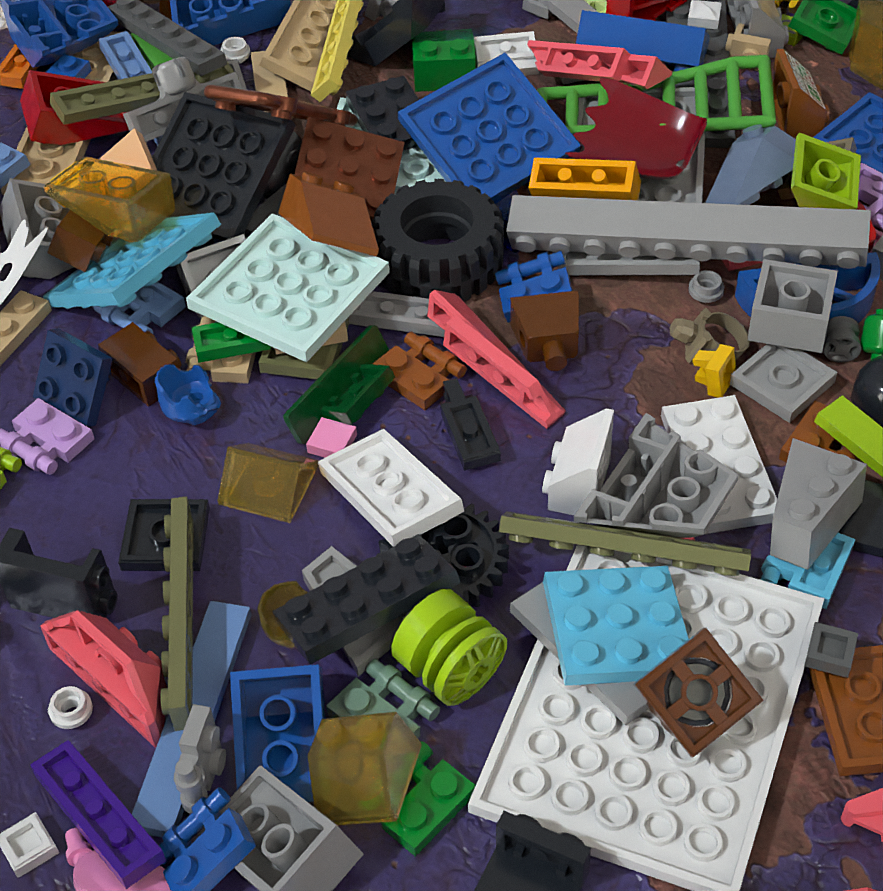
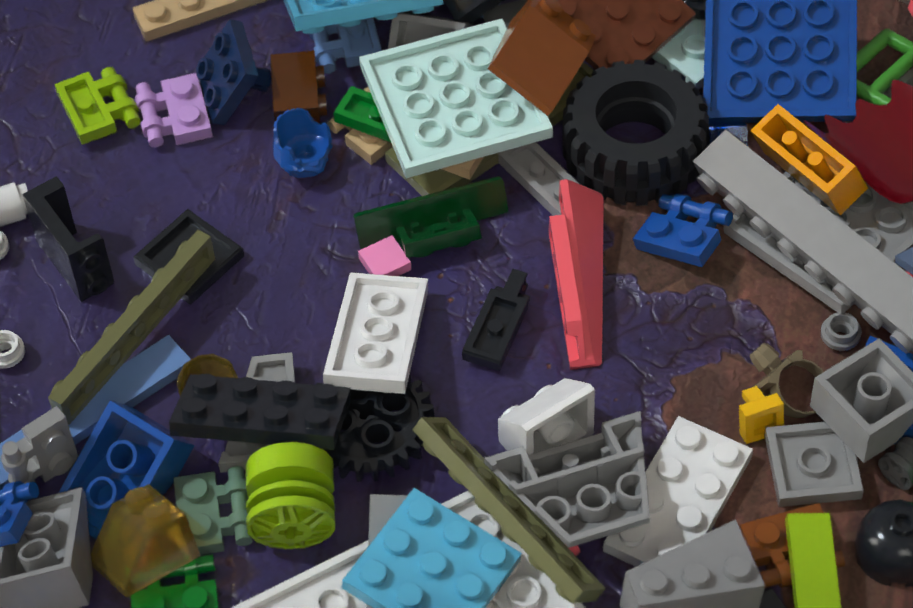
camera: 40 degrees right, 5 degrees up
coral wedge [40,610,167,748] -> none
clear yellow slope [218,443,319,523] -> none
dark orange plate [373,331,467,411] -> none
reddish brown torso [510,291,579,371] -> none

